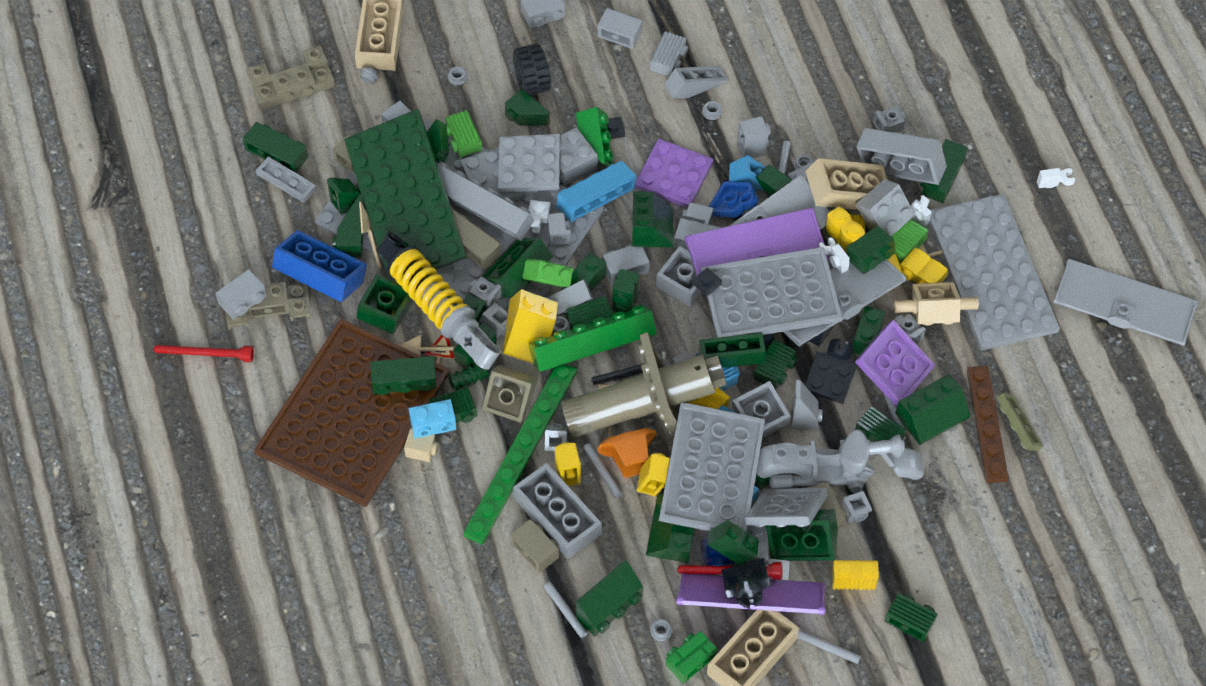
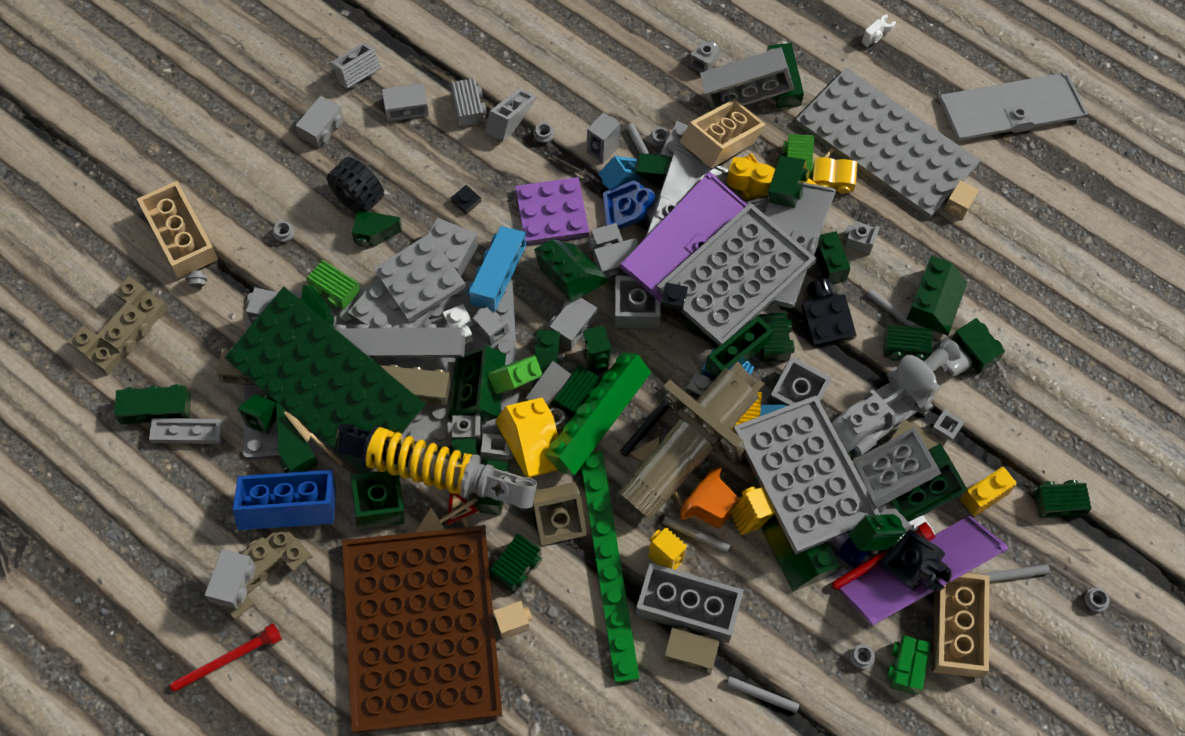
camera: 35 degrees left, 5 degrees up
dark green brick [370,356,437,395] -> none
medium azure brick [408,399,456,439] -> none
dark green piece [448,363,489,391] -> none
light grey brick [545,424,568,451] -> none
green slope [576,107,614,167] -> none
dark green slope [576,560,643,637] -> none
light grey slope [791,380,822,430] -> none
white plate [819,237,850,274] -> none
light grey brick [855,179,915,236] -> none
medium lavender plate [855,320,935,407] -> none
tan brick [894,282,979,326] -> none
white plate [911,195,932,227] -> none
reddish brown plate [967,366,1009,483] -> none
olive plate [997,393,1044,451] -> none
none -> tan brick [944,180,979,219]
none -> dark green brick [951,318,1005,374]

